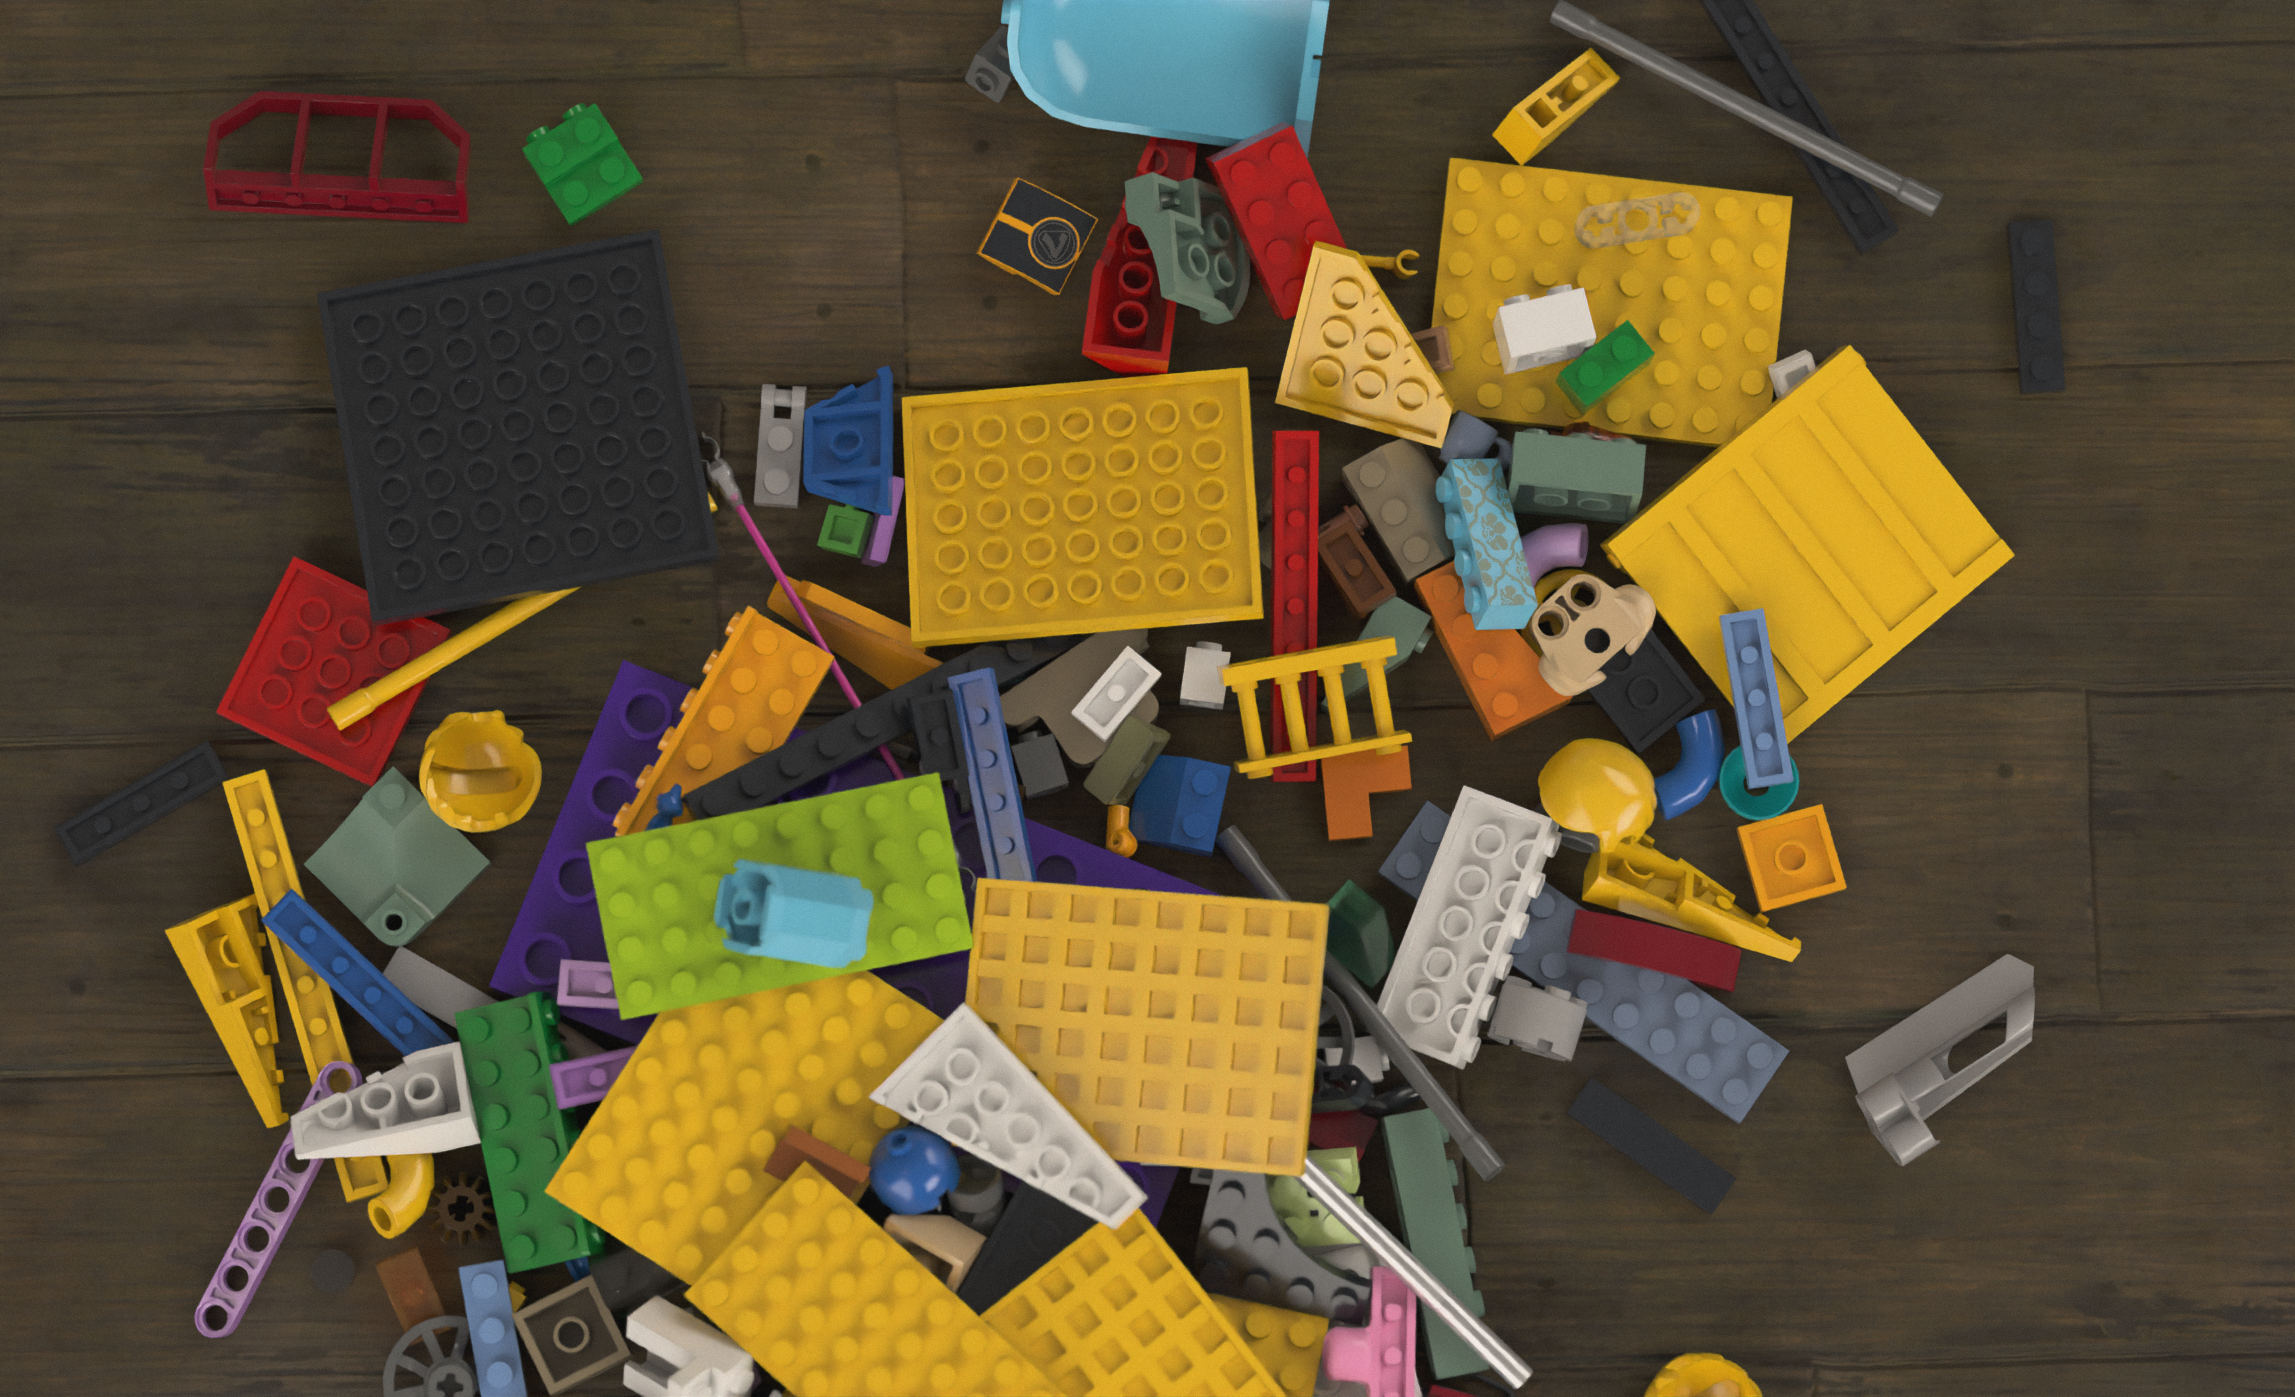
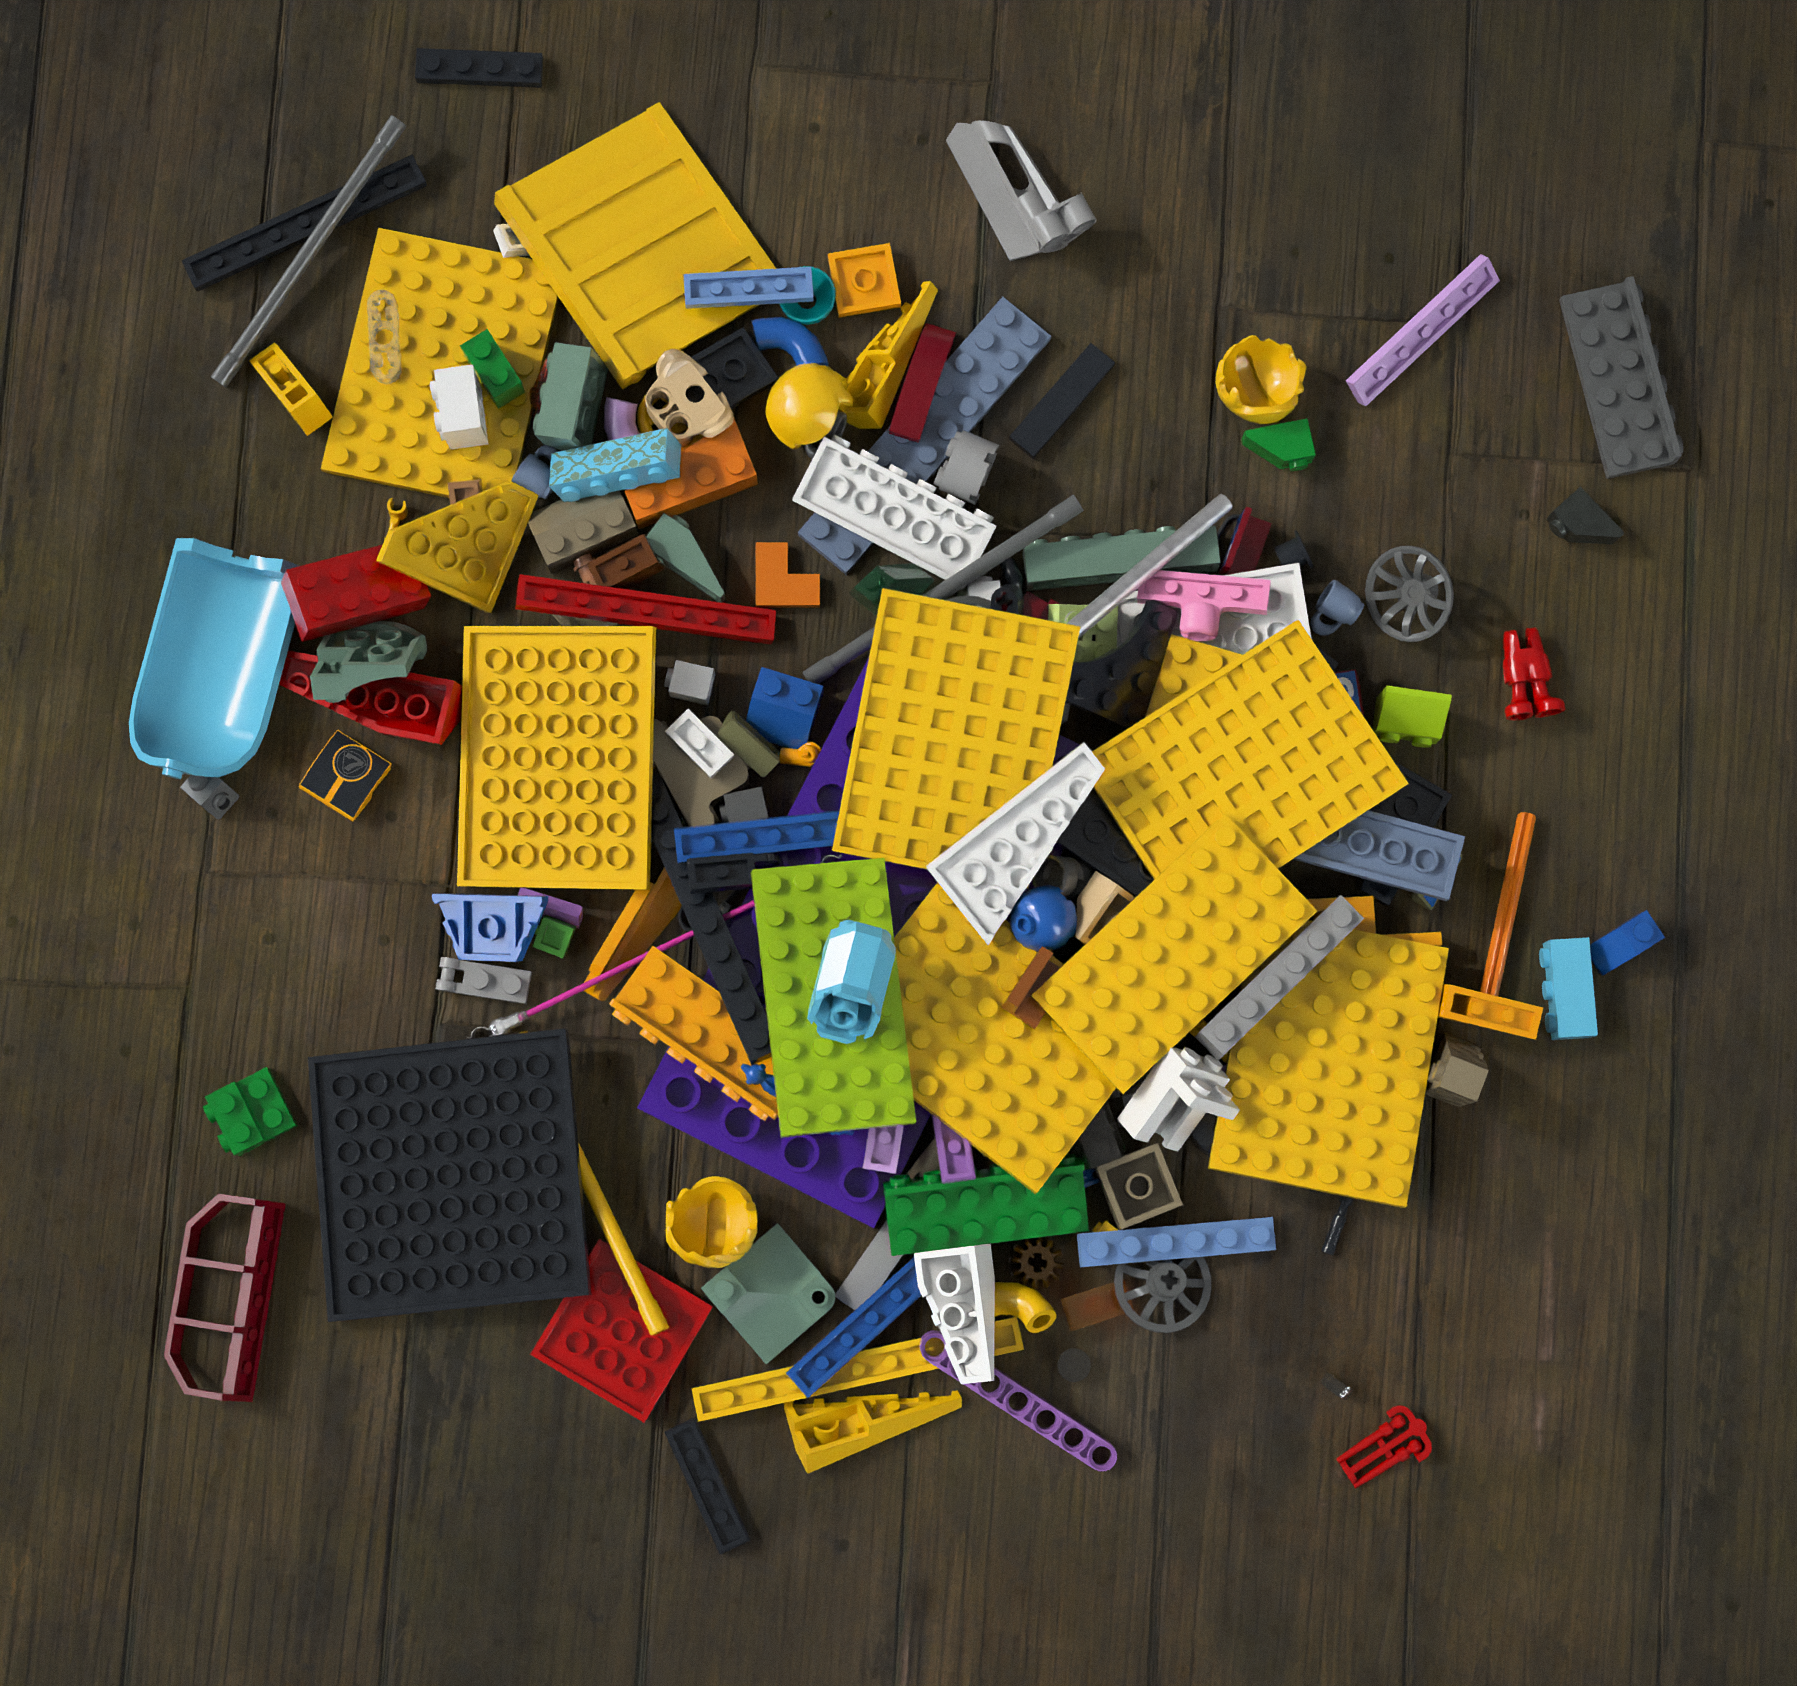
camera: 85 degrees left, 0 degrees up
yellow fence [1217,635,1412,779] -> none

